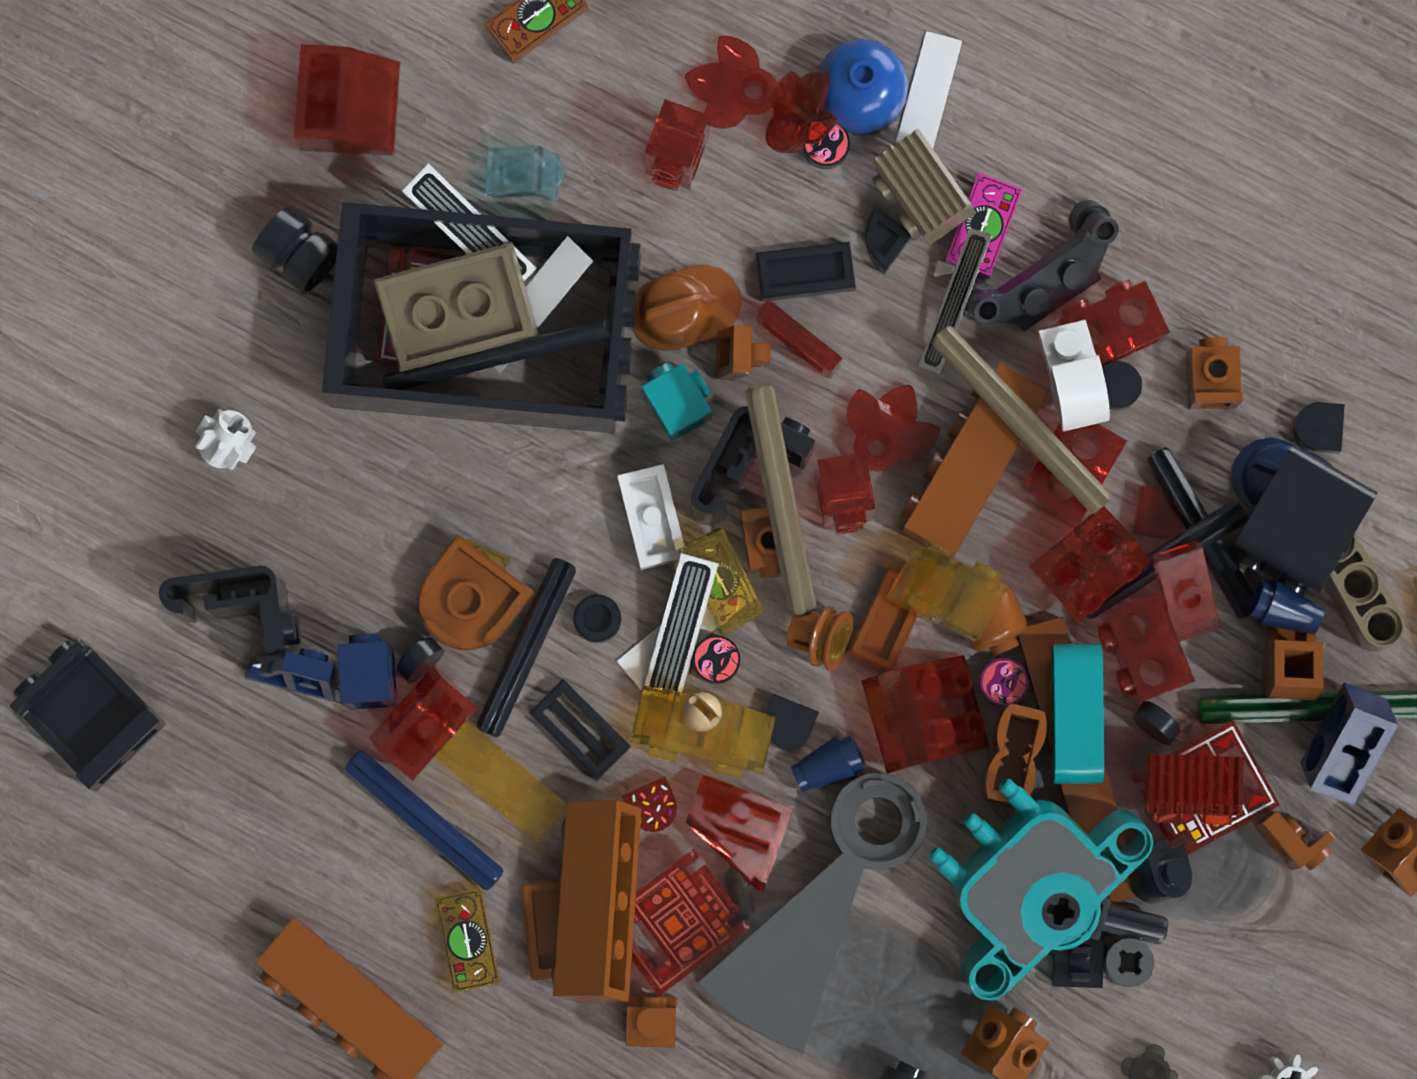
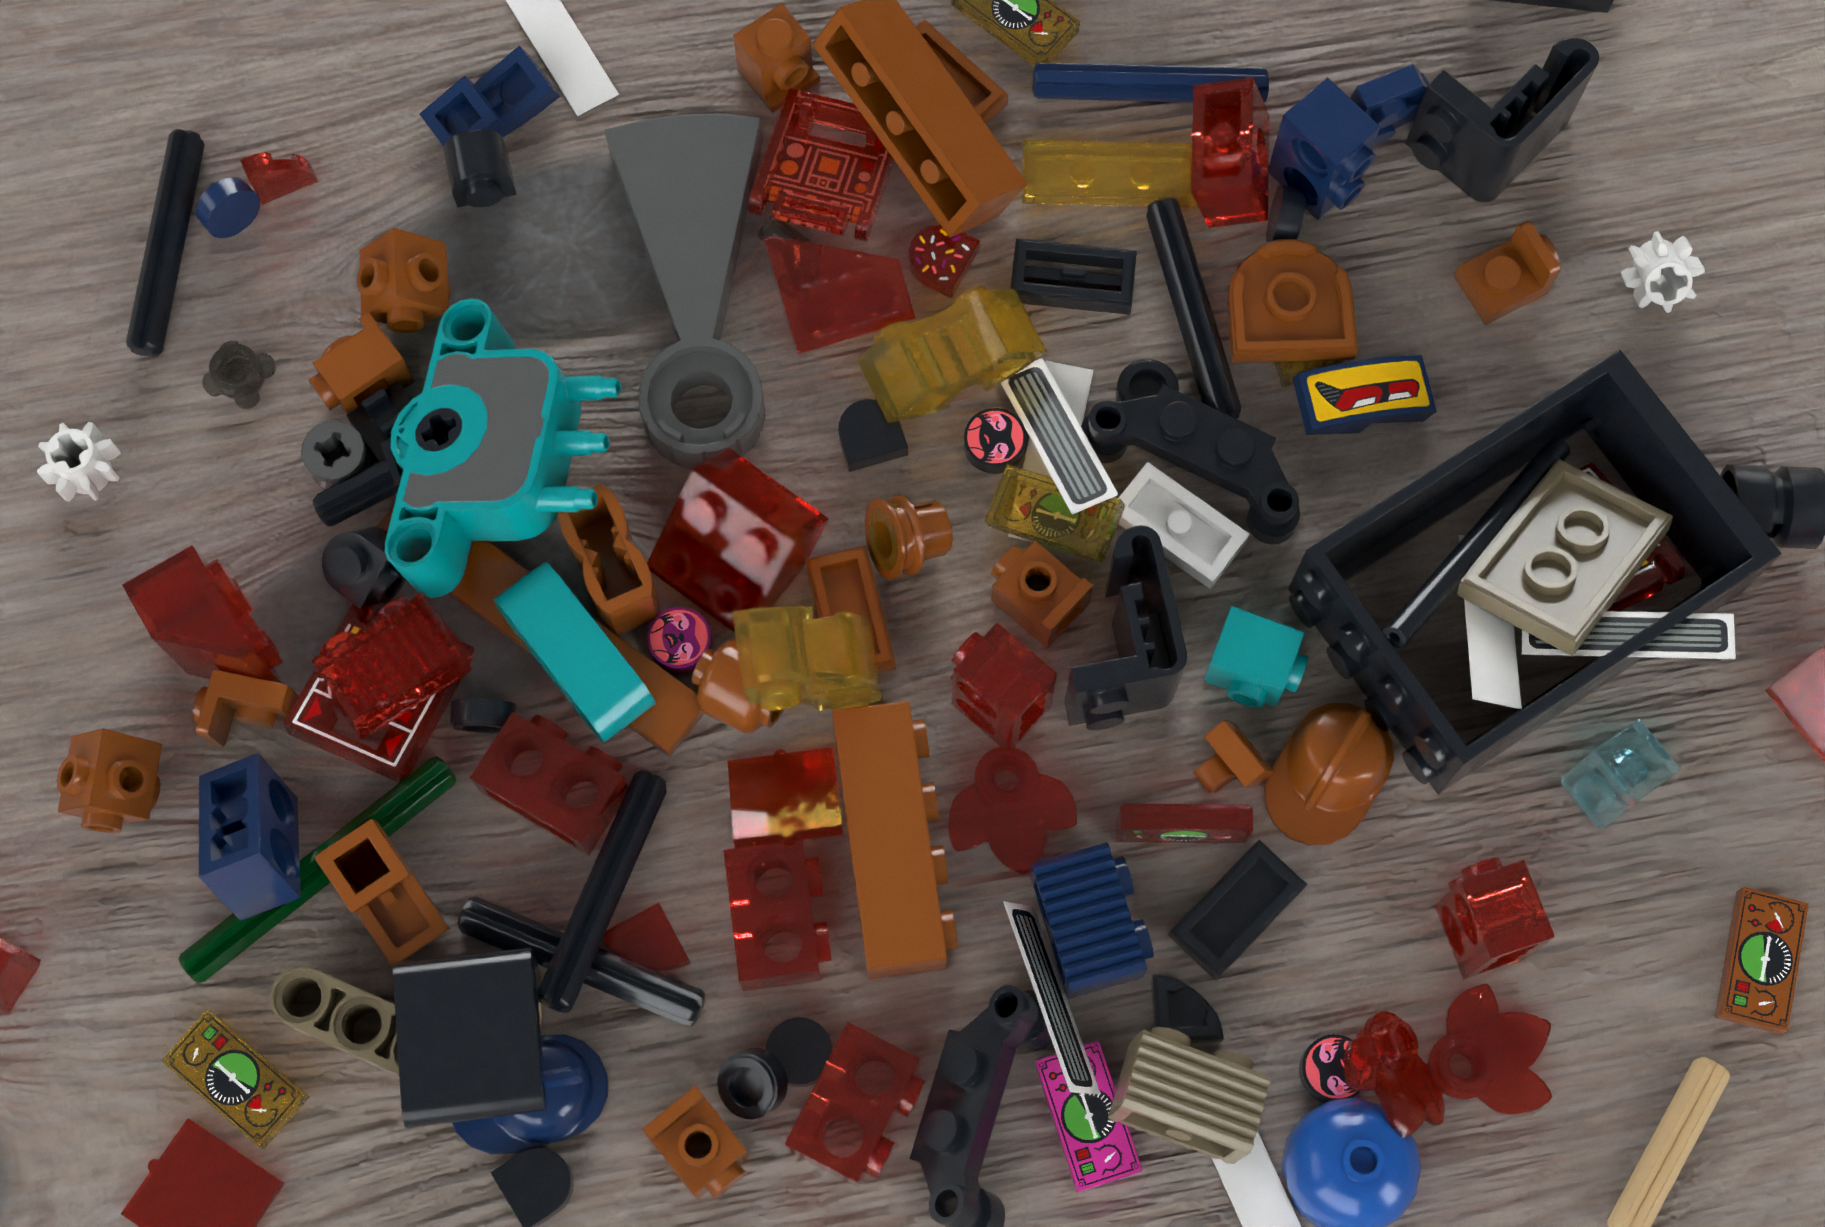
camera: 145 degrees right, 10 degrees down
tan hinge [682,692,722,732] -> none
dark tan axle [745,383,816,615] -> none
dark blue cone [791,733,867,792] -> none
dark tan axle [932,326,1111,514] -> none
clear red brick [1029,506,1151,623] -> none
white brick [1039,320,1110,432] -> none
clear red plate [1152,540,1221,643] -> none
dark blue cone [1248,579,1324,635] -> none
none -> clear red slope [122,545,284,684]
none -> dark orange brick [308,312,415,415]
none -> black tile [717,1048,788,1120]
none -> clear red piece [728,747,844,849]
none -> dark blue brick [1029,842,1154,999]
none -> black plate [1081,384,1300,545]
none -> slope [1292,355,1437,435]
none -> dark orange bracket [1453,220,1561,326]

